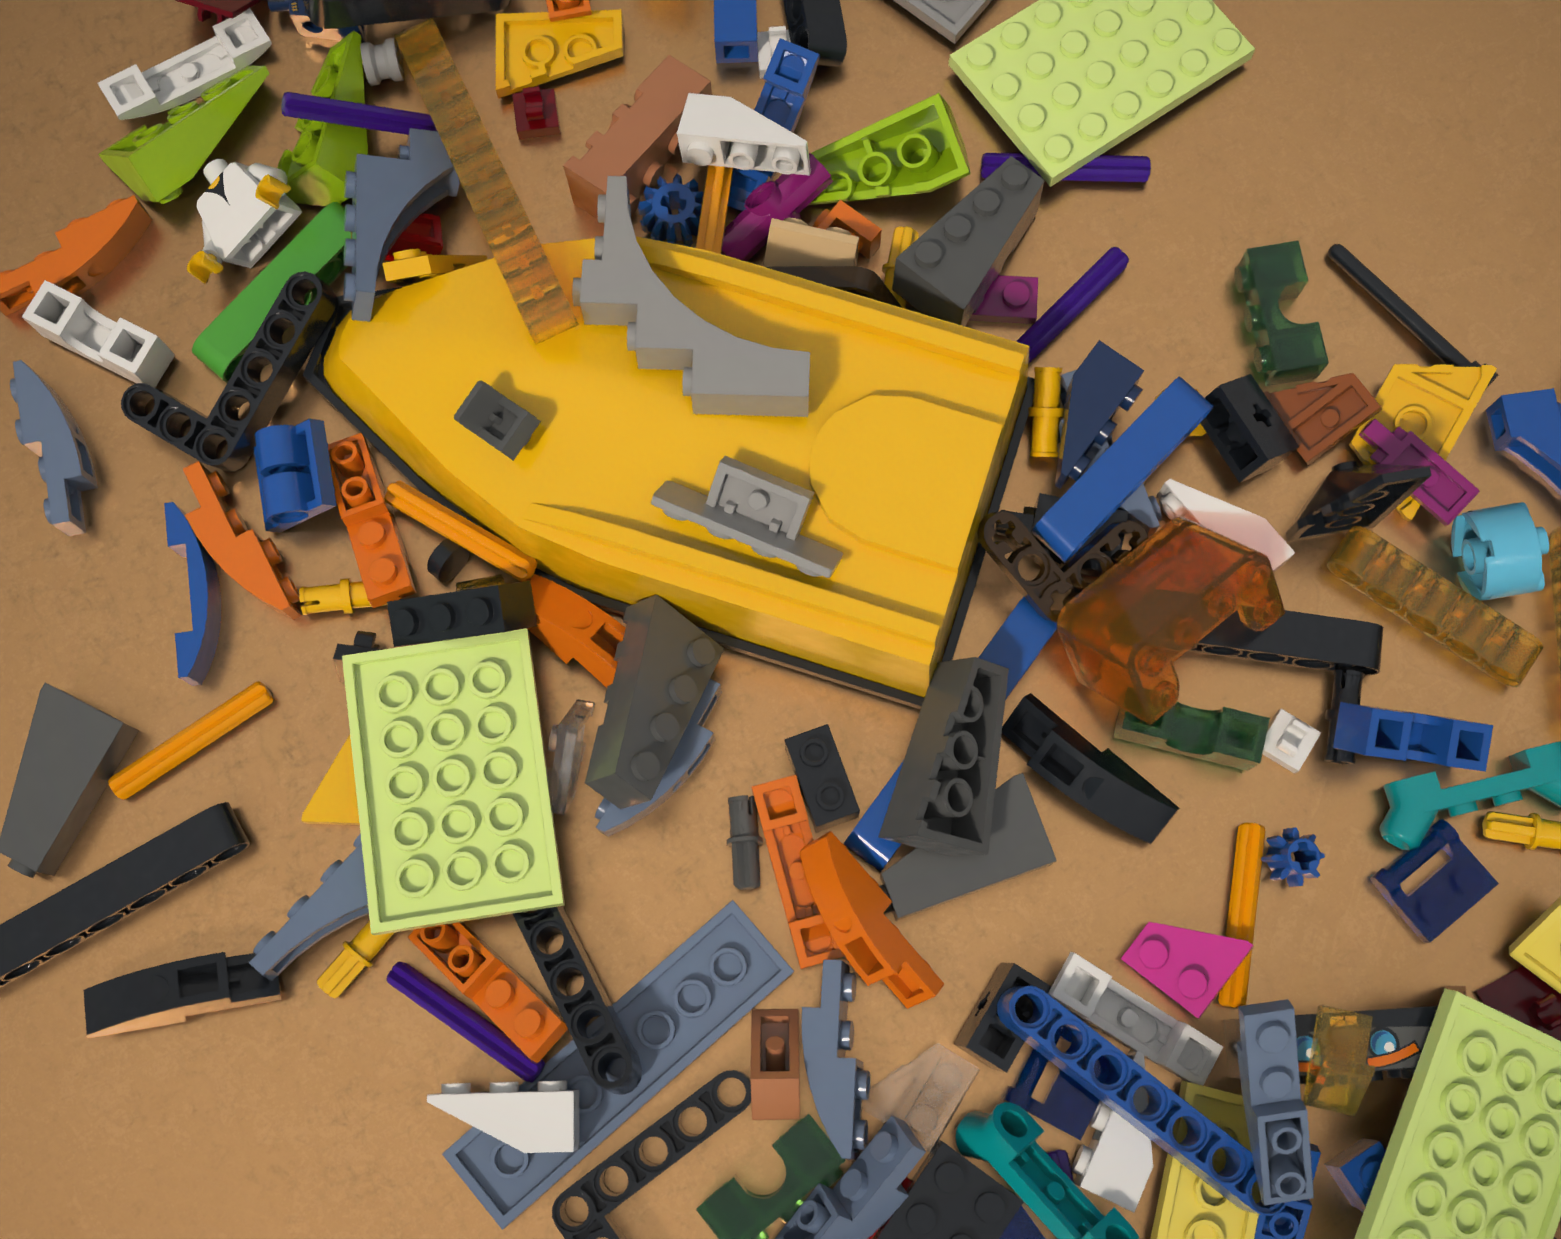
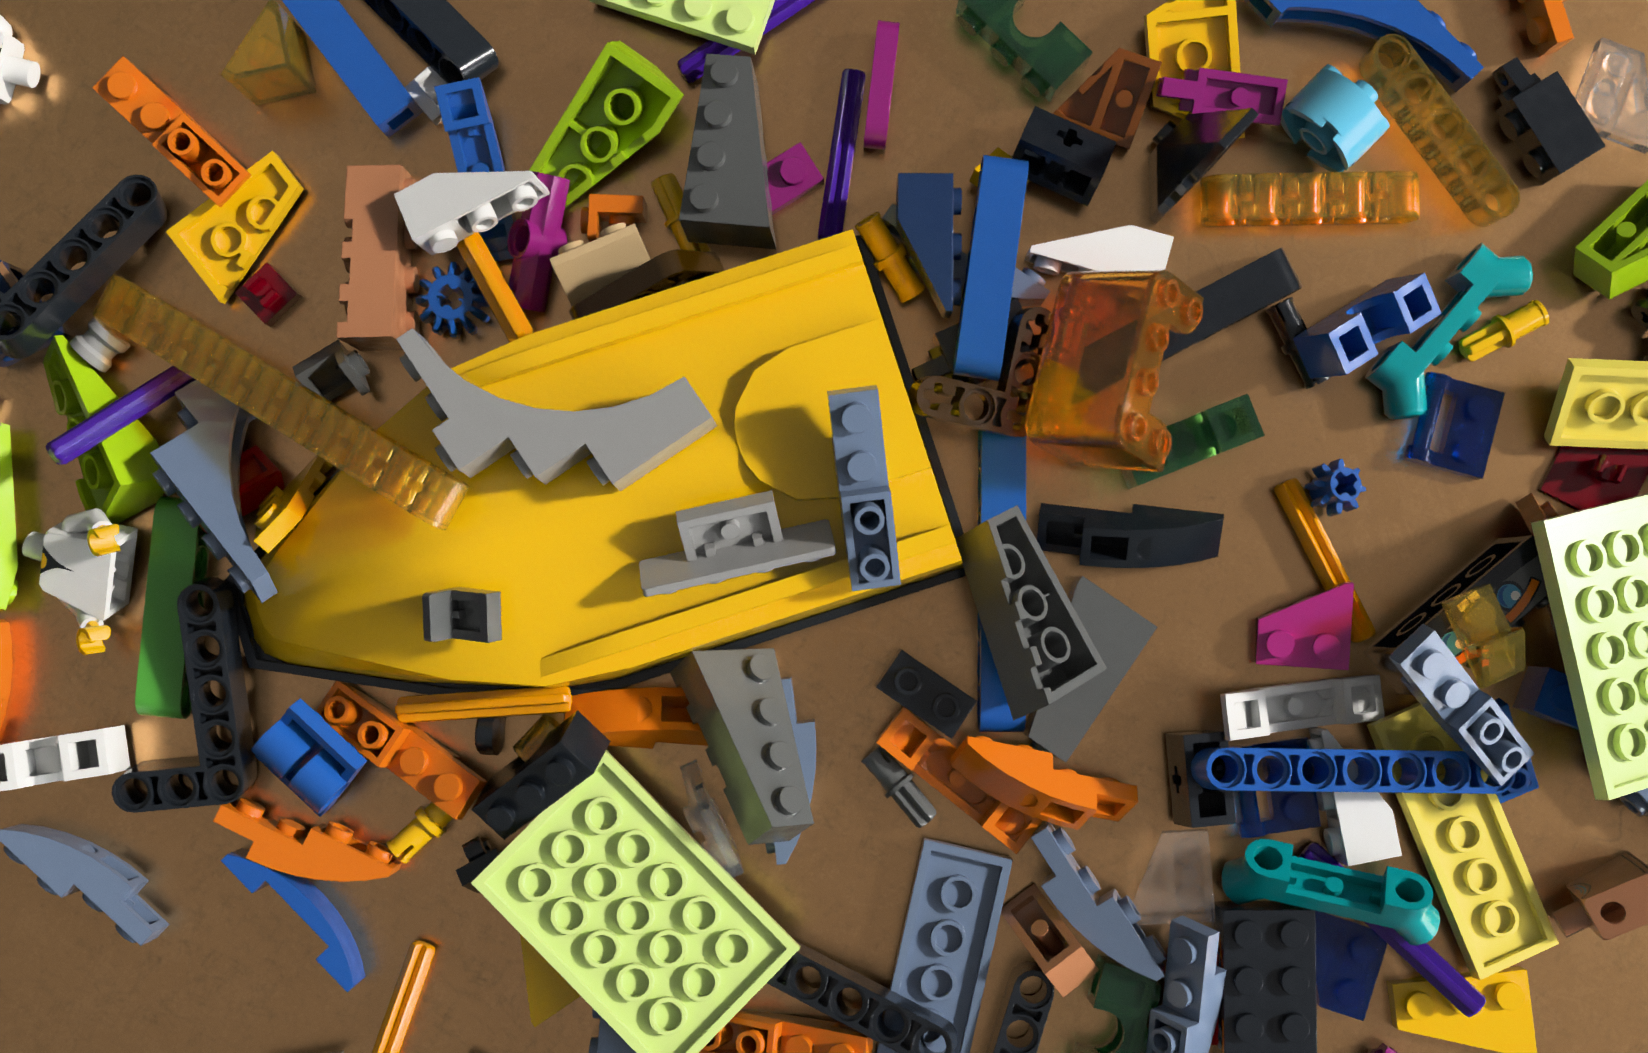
camera: 40 degrees left, 10 degrees up
white tile [1255,709,1321,773] -> none
none -> dark grey bracket [292,339,370,407]
none -> sand blue slope [827,385,901,591]
none -> magenta beam [863,20,900,150]

